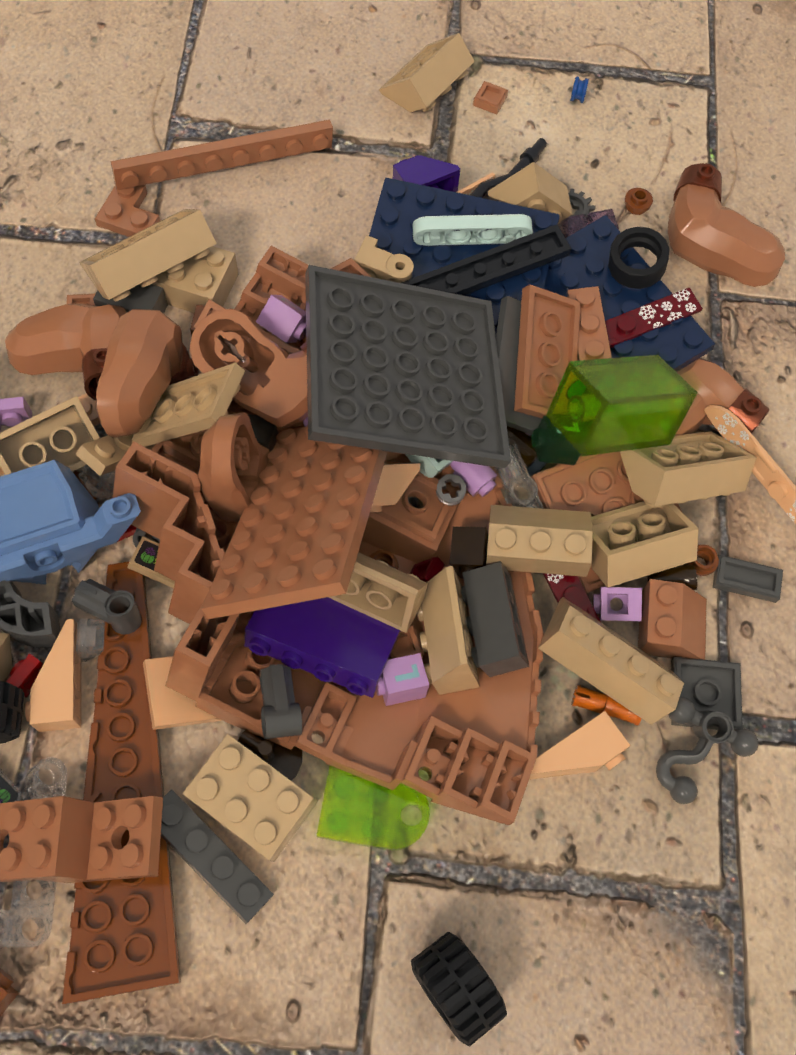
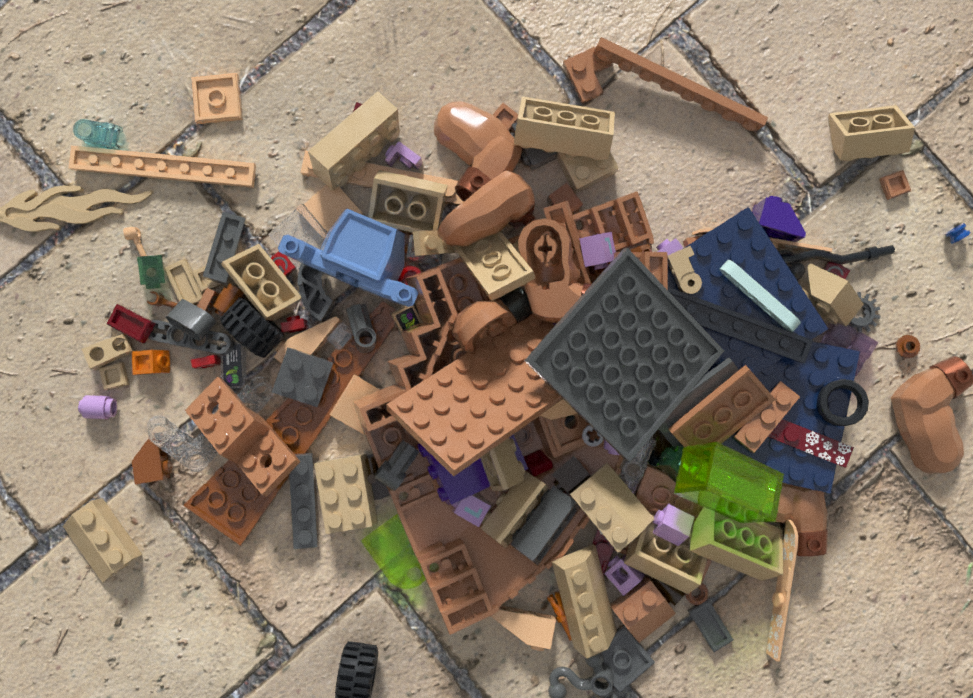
camera: 50 degrees right, 20 degrees up
none -> dark grey plate [272,347,333,407]
none -> brick [653,504,694,546]

